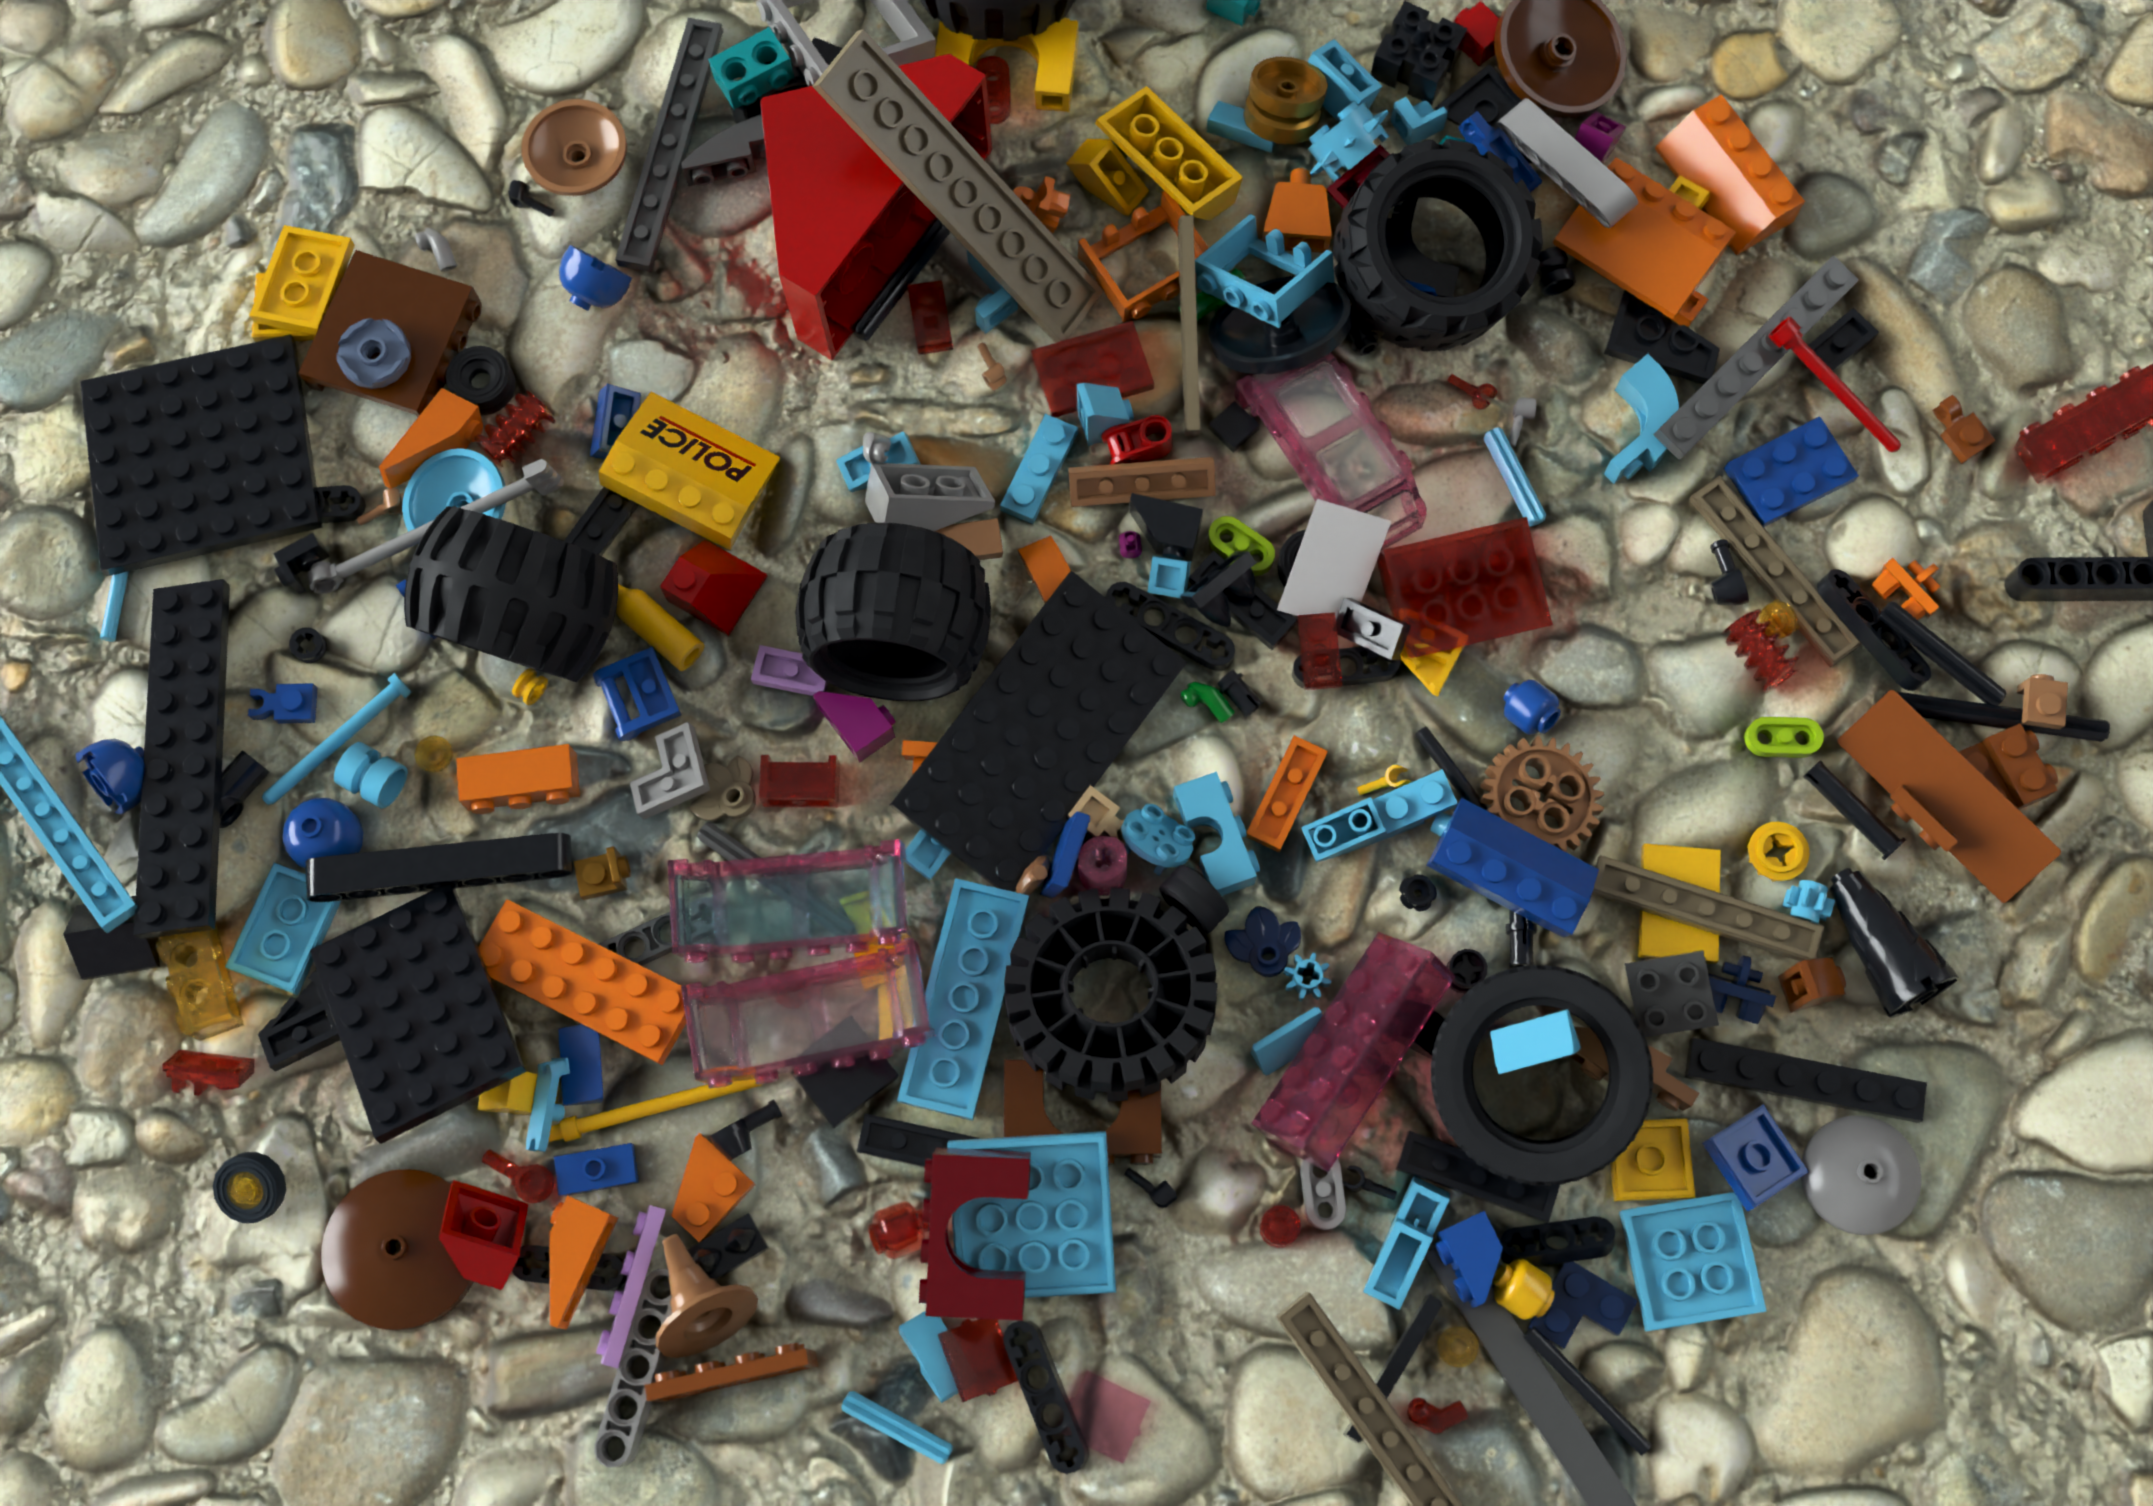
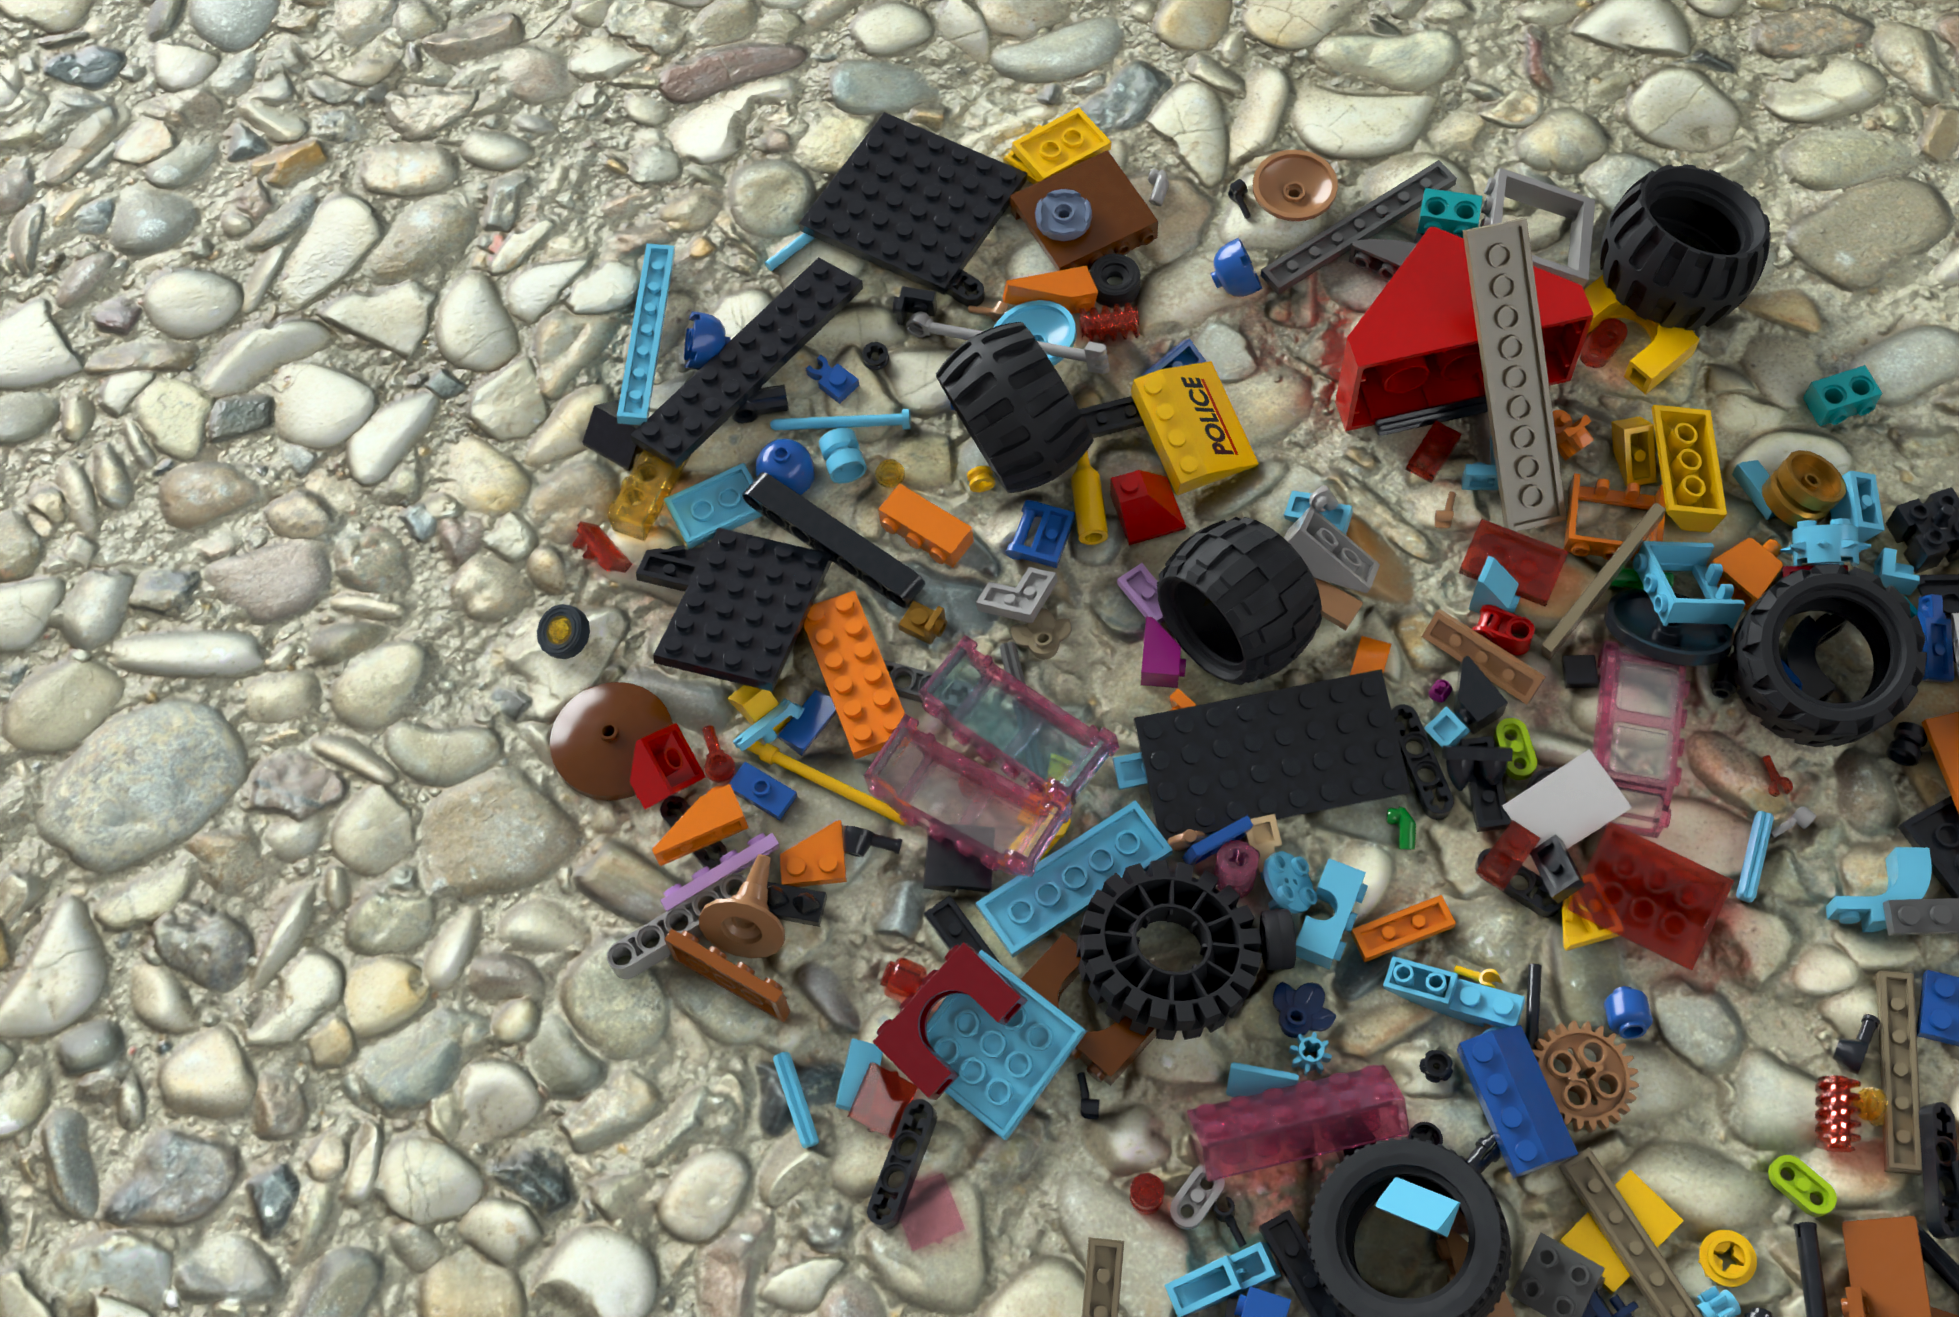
camera: 45 degrees right, 10 degrees down
clear red panel [759,755,840,808] -> none
medium azure plate [1000,414,1078,524] -> none
black pin [1217,670,1264,718] -> none

